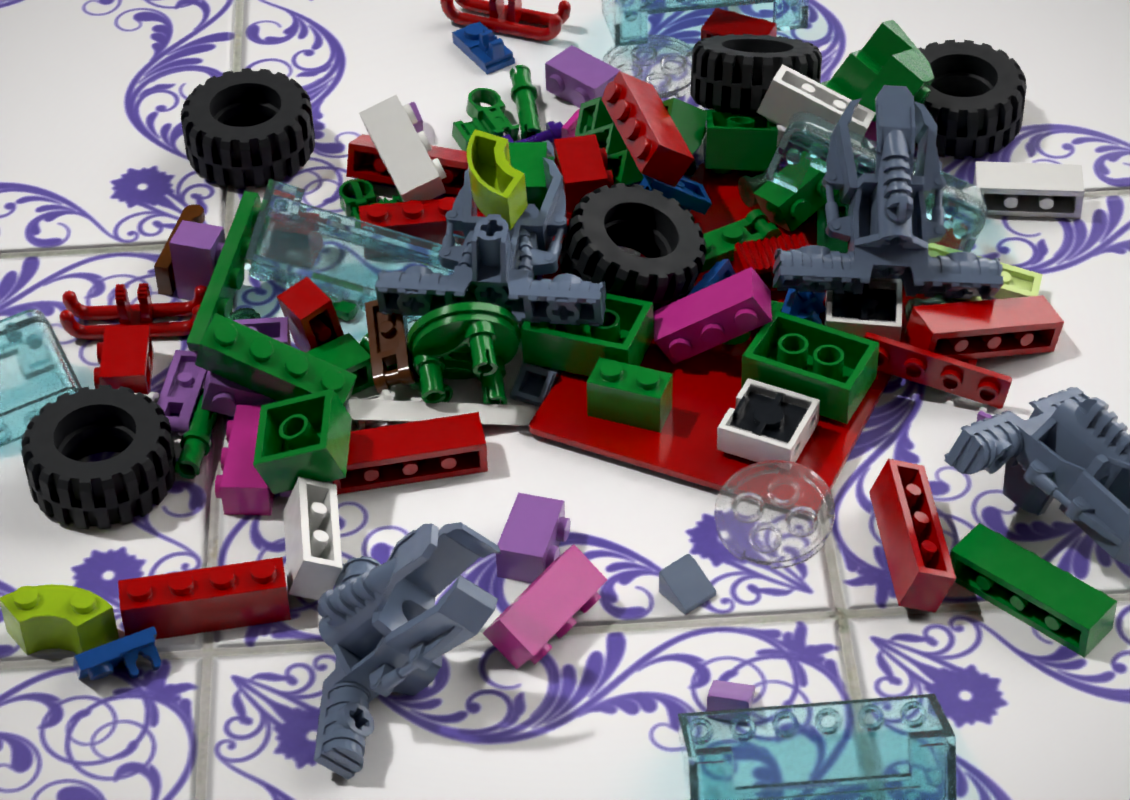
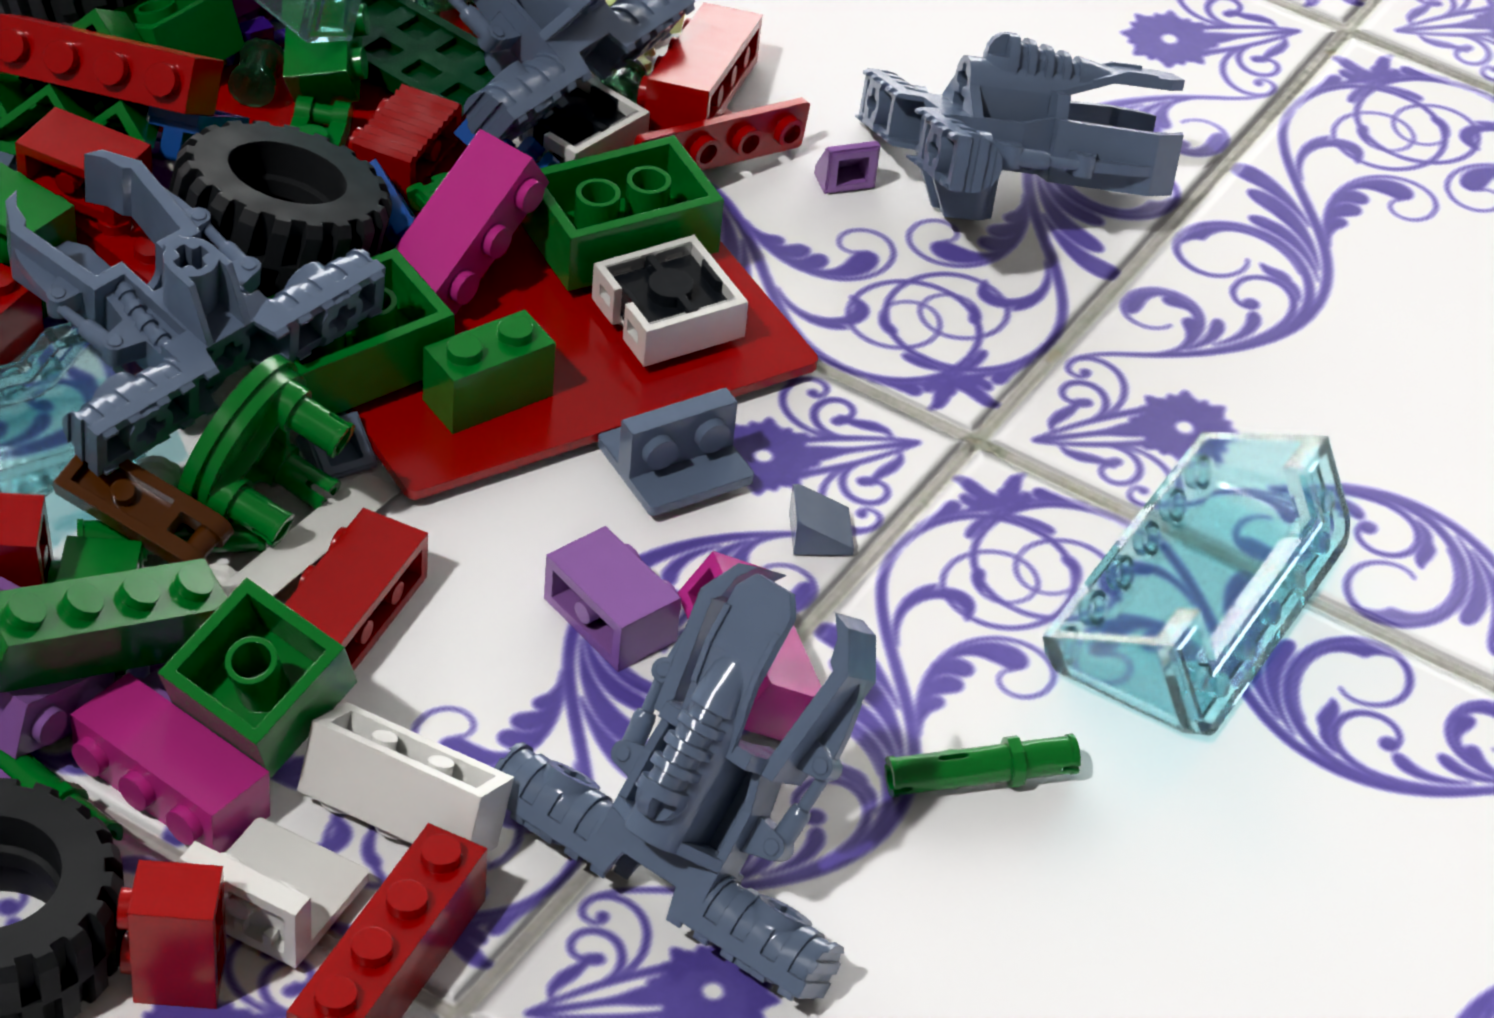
camera: 60 degrees left, 0 degrees up
lime brick [467,129,528,230] -> none
medium lavender slope [707,680,755,722] -> none
clear tile [714,460,835,569] -> none
red brick [869,458,956,613] -> none
green brick [950,523,1117,658] -> none
none -> red brick [117,859,227,1009]
none -> white bracket [179,817,369,968]
none -> sand blue bracket [598,387,754,516]
none -> green pin [884,733,1081,798]

